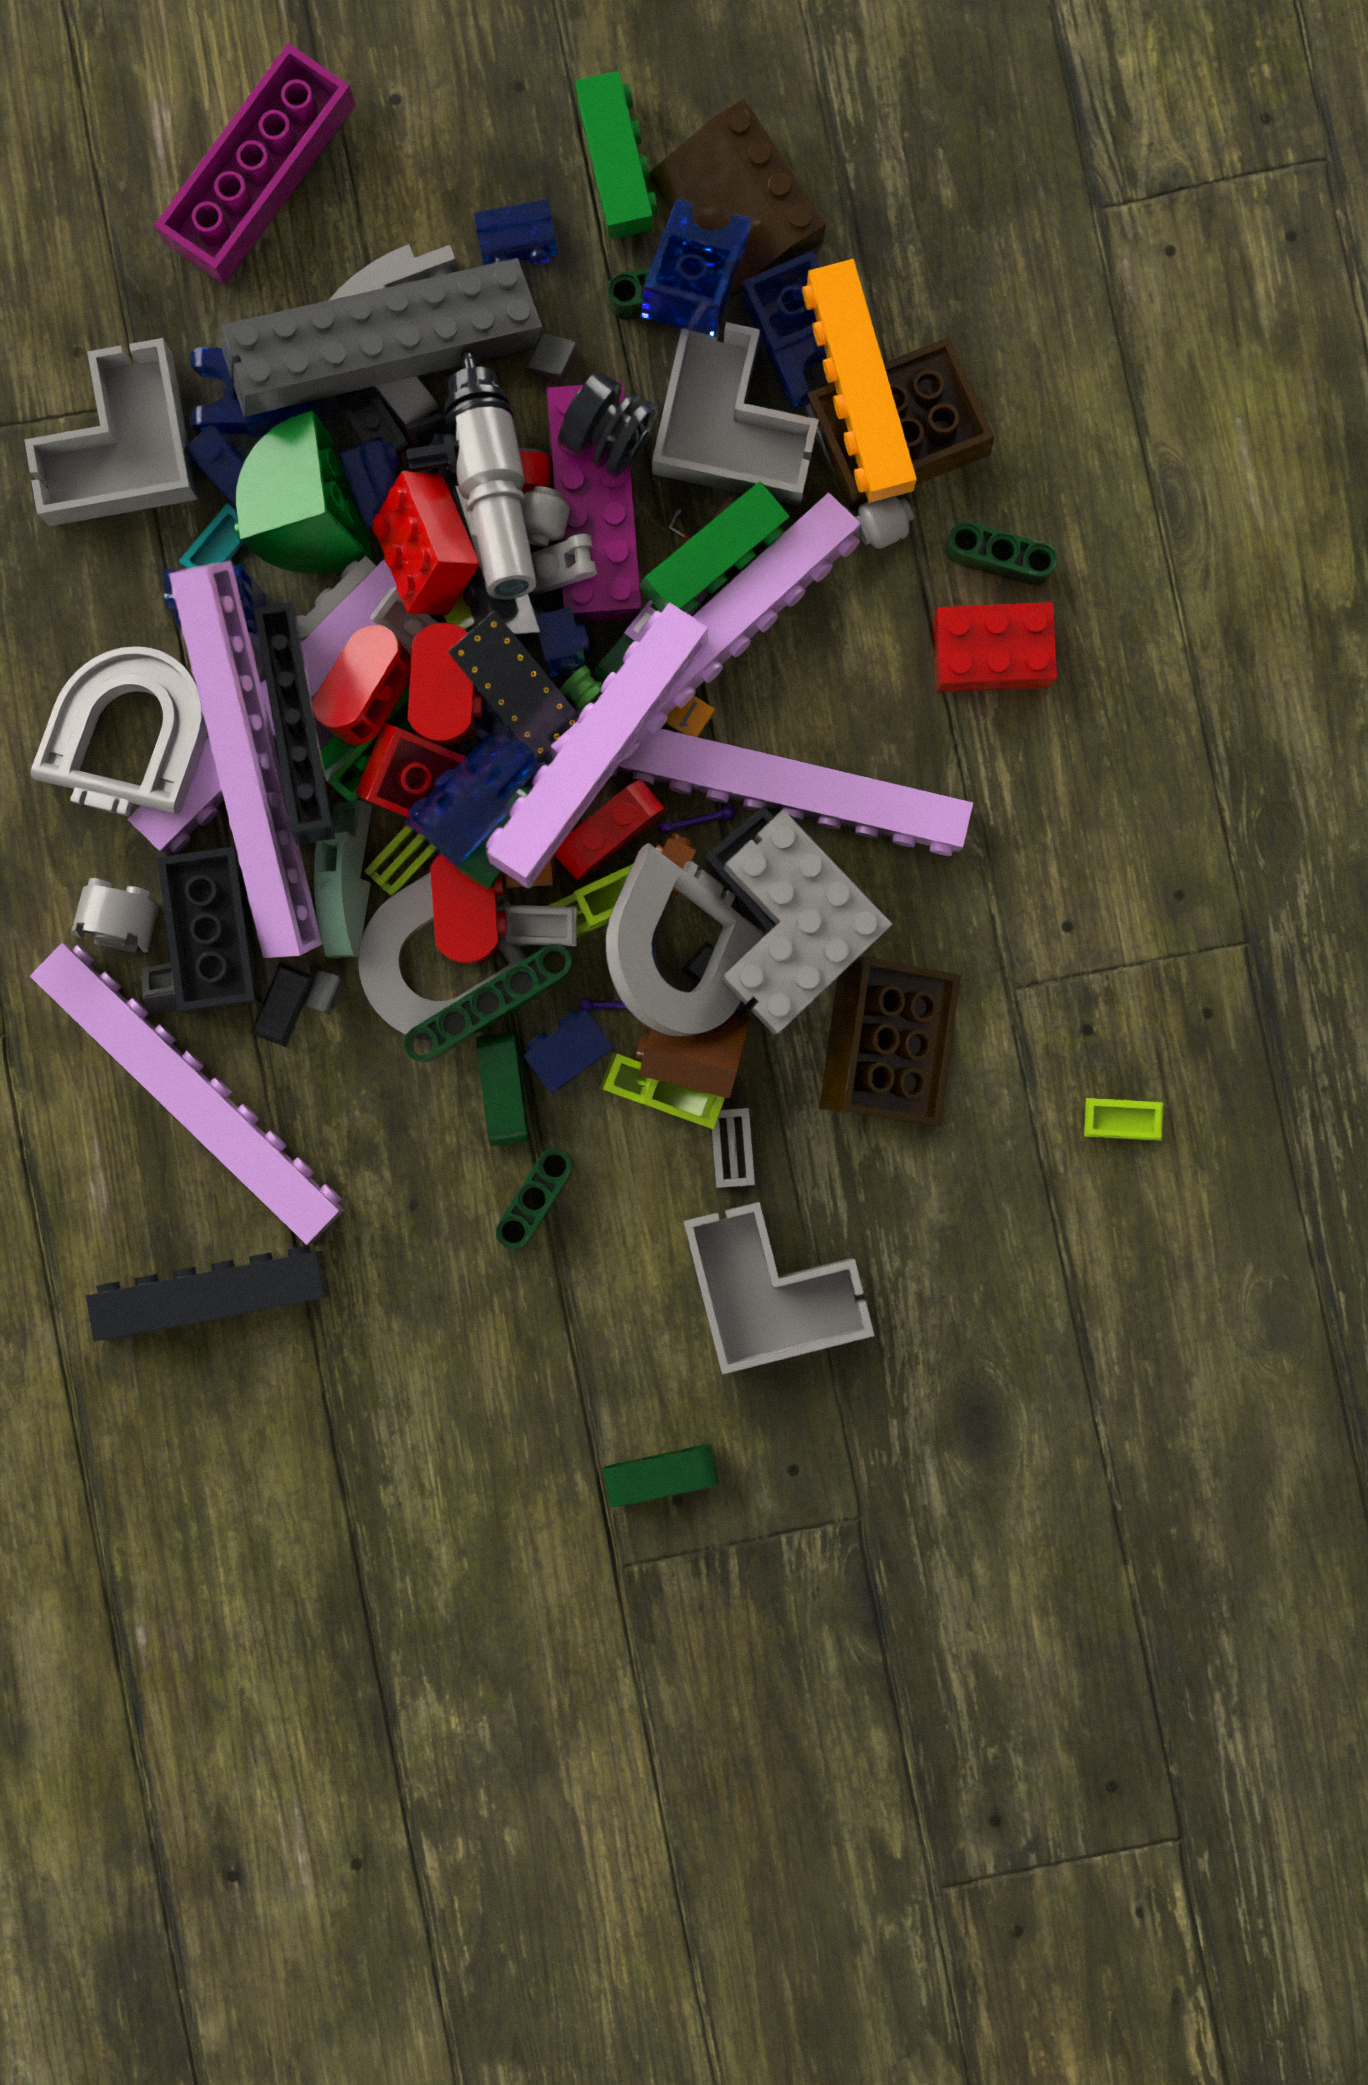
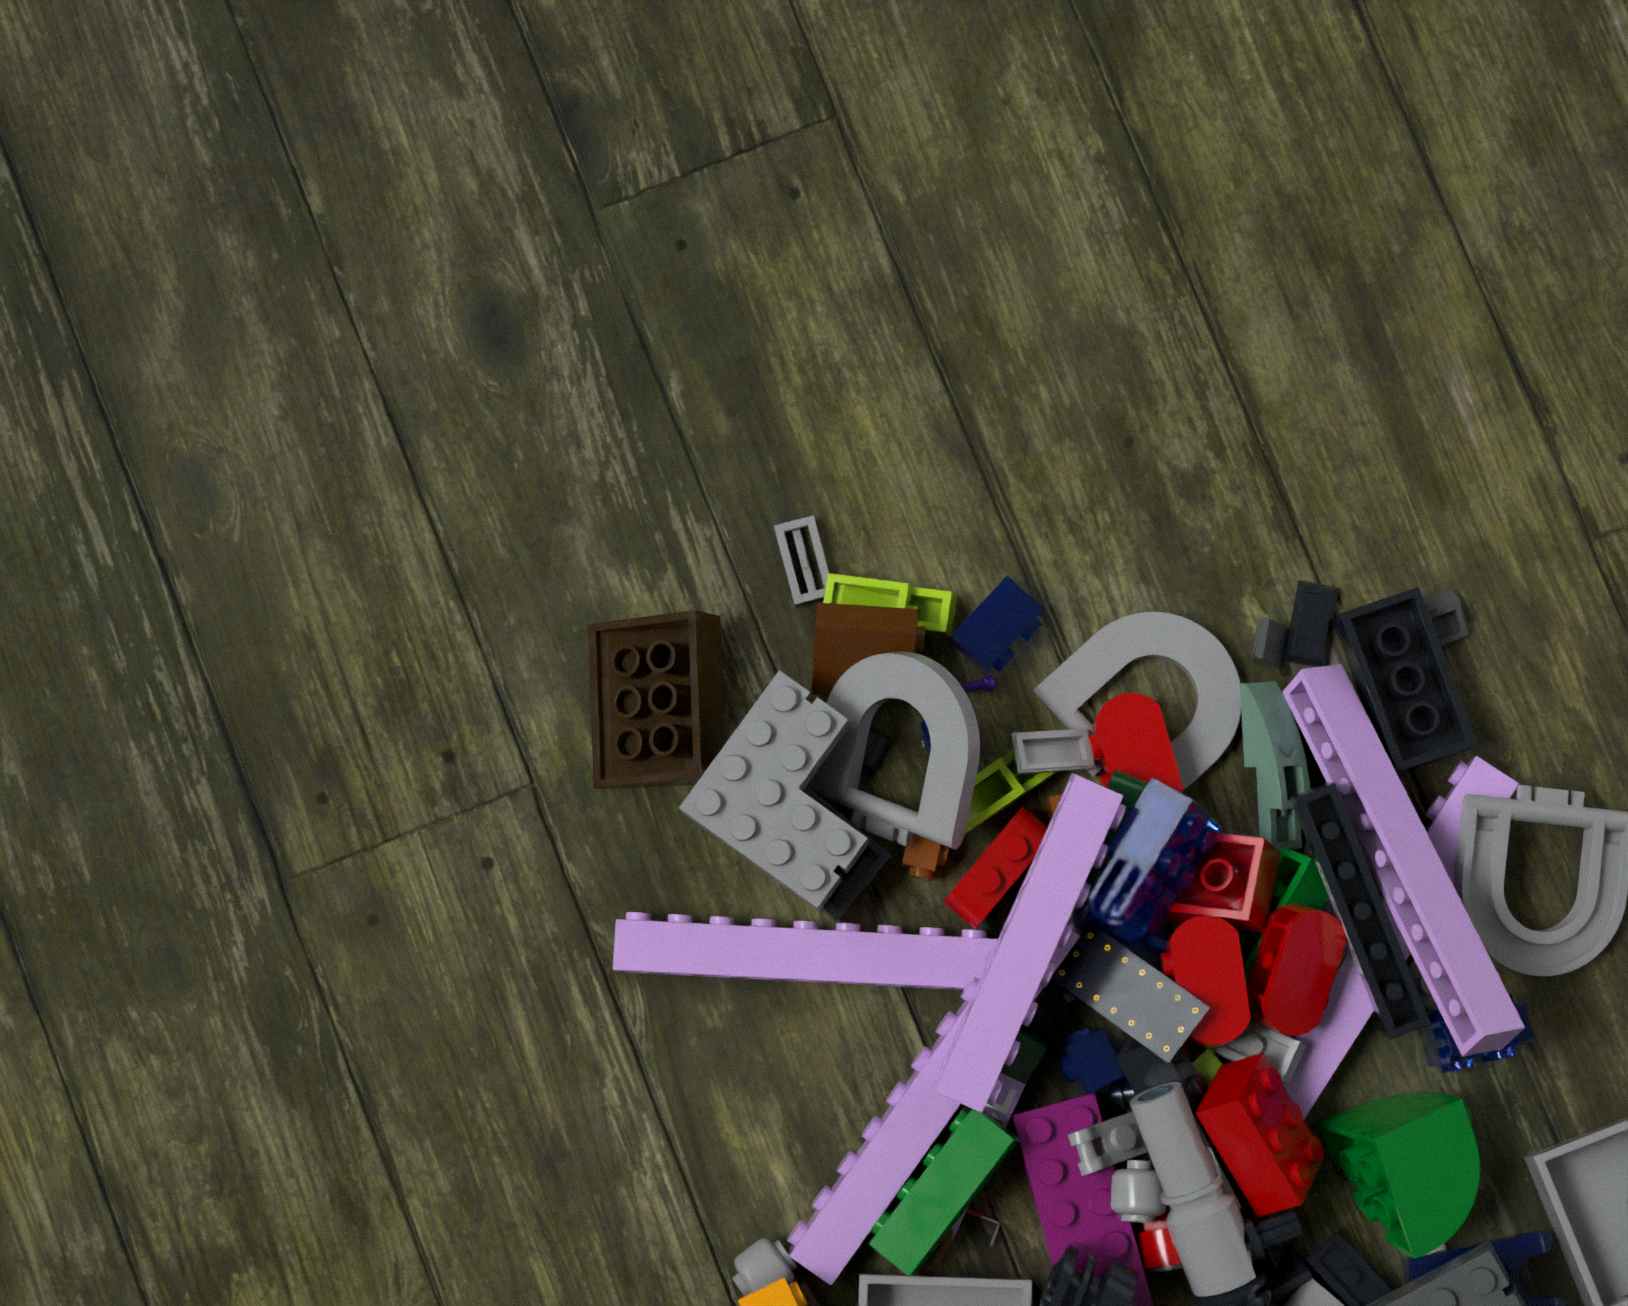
camera: 170 degrees right, 5 degrees down
lavender brick [30,943,345,1245] -> none
light grey brick [71,878,159,953] -> none
black brick [86,1245,330,1342] -> none
teal tile [179,504,243,569] -> none
clear blue brick [184,424,245,510] -> none
light grey plate [297,556,377,643] -> none
clear blue brick [339,436,400,528] -> none
lime tile [364,819,445,896] -> none
dark green beam [403,944,573,1063] -> none
dark green beam [476,1031,529,1147] -> none
dark green beam [496,1148,574,1249] -> none
bright green wheel [559,665,603,714] -> none
dark green beam [601,1444,720,1507] -> none
dark purple hinge [657,805,736,834] -> none
light orange tile [665,696,715,737] -> none
light grey piece [684,1202,875,1374] -> none
red brick [933,602,1057,693] -> none
dark green beam [945,522,1057,586] -> none
lime tile [1084,1098,1163,1141] -> none

